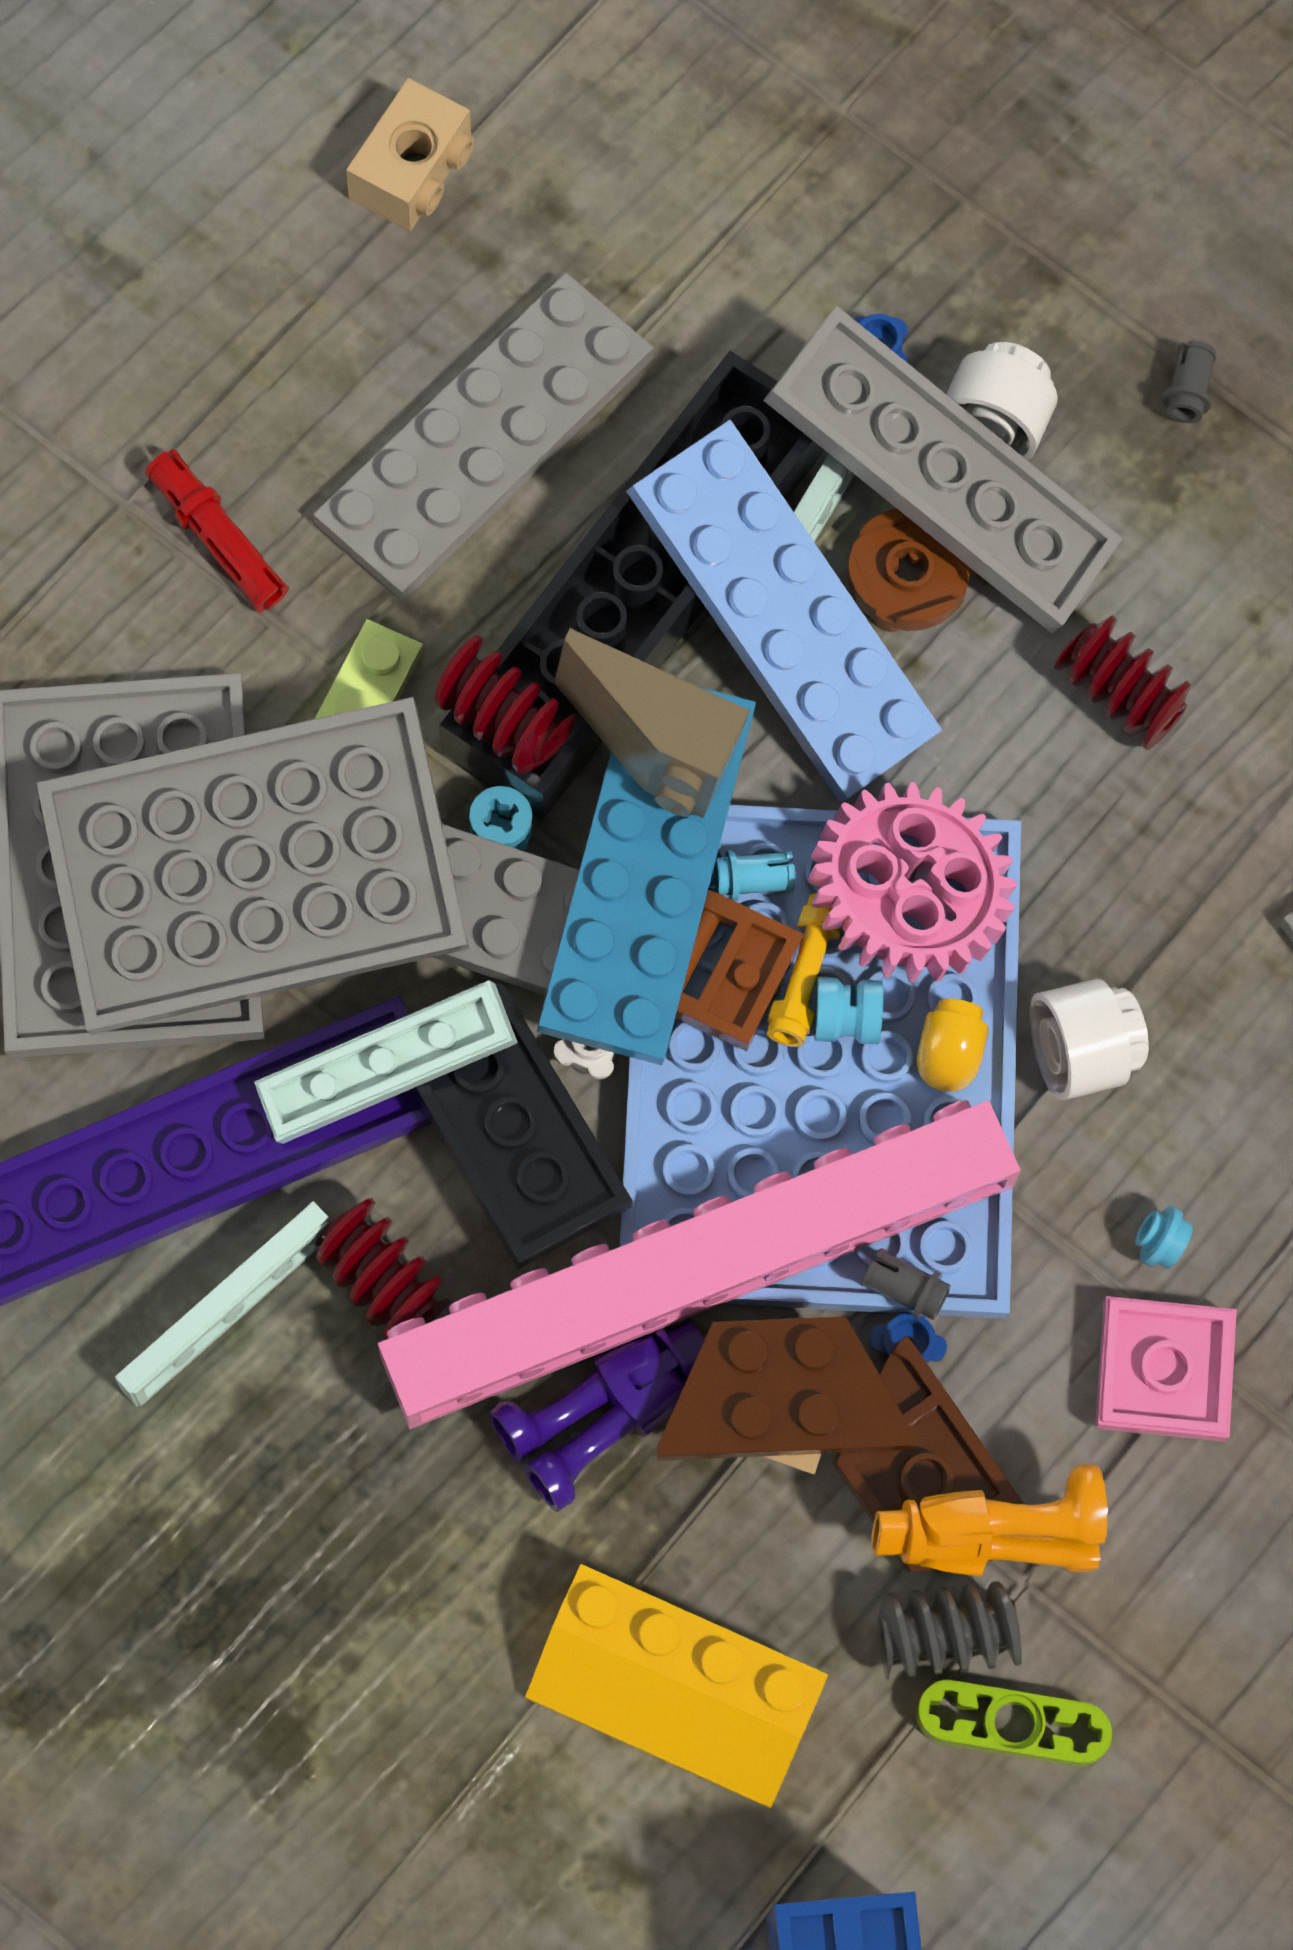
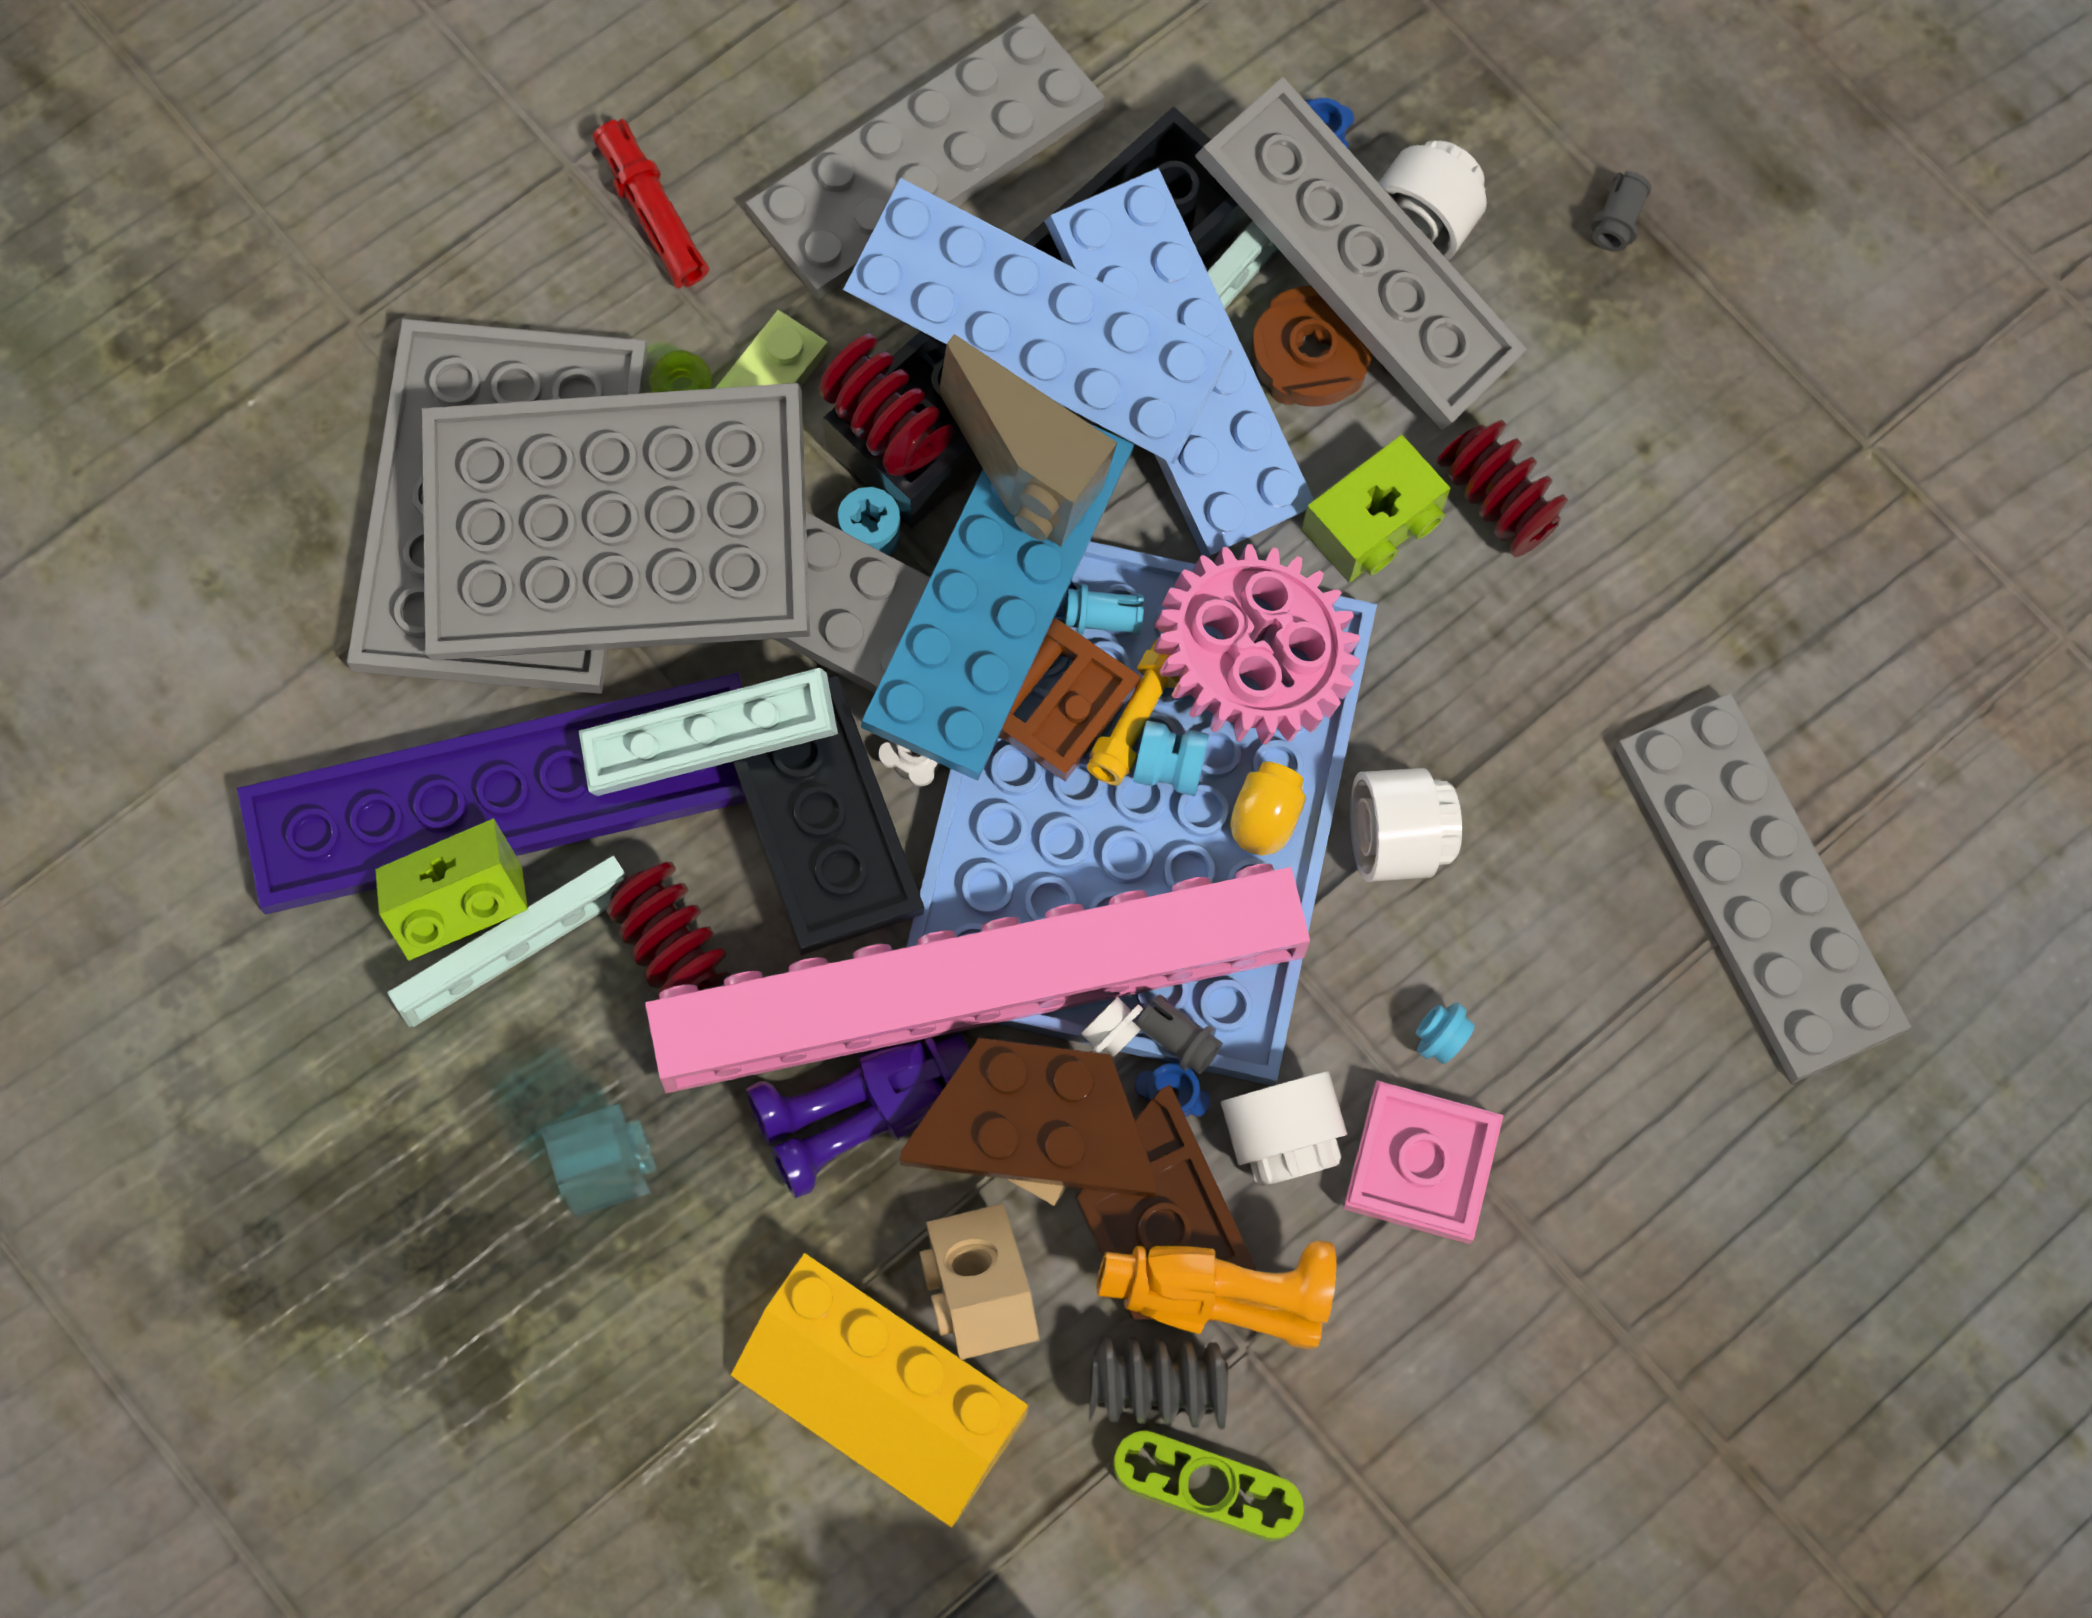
camera: 10 degrees right, 0 degrees up
none -> lime brick [375,818,528,961]
none -> clear light blue brick [541,1104,657,1218]
none -> clear neon green plate [650,350,712,393]
none -> light blue plate [843,178,1233,464]
none -> tan brick [919,1203,1039,1360]
none -> white plate [1080,997,1143,1057]
none -> white piece [1220,1071,1347,1186]
none -> lime brick [1302,434,1450,583]

